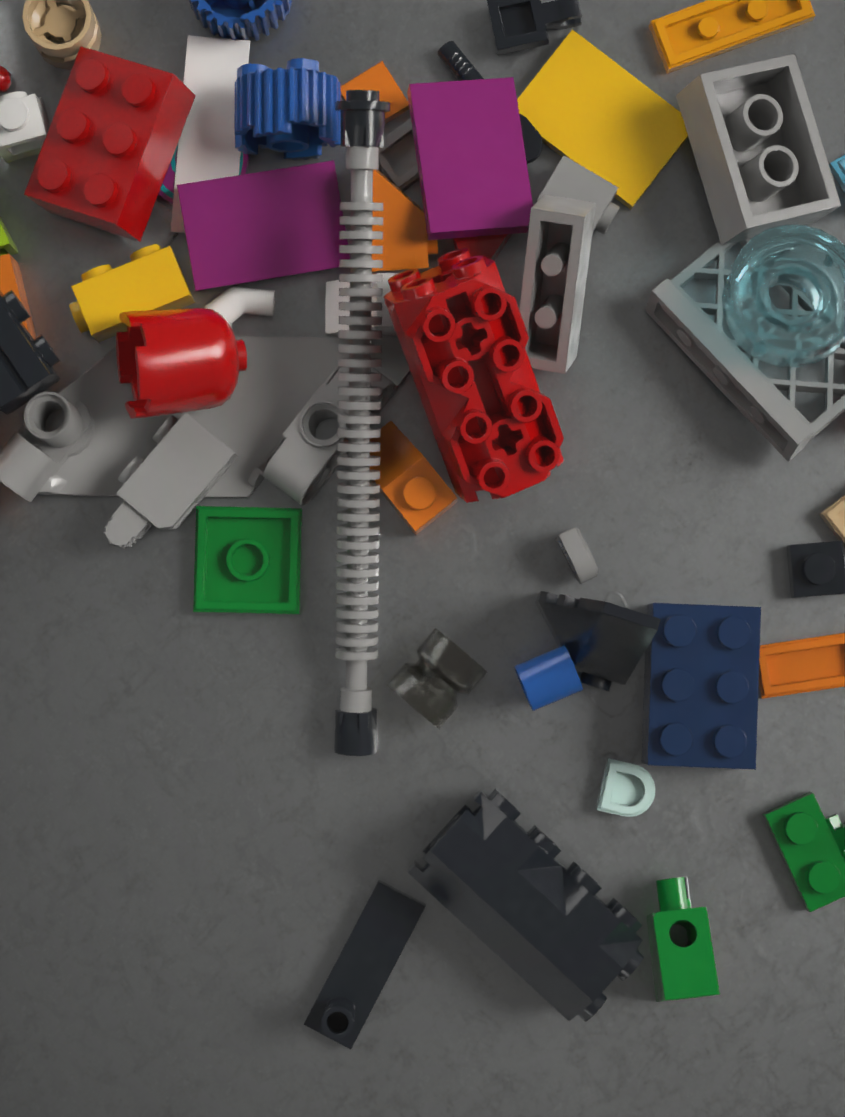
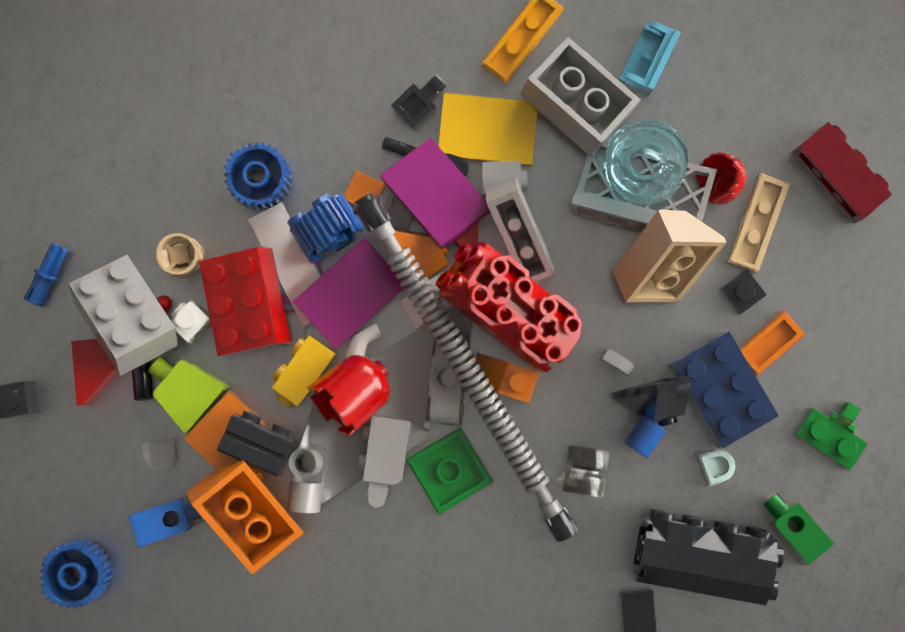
camera: 25 degrees left, 0 degrees up
none -> tan slope [613,210,727,302]

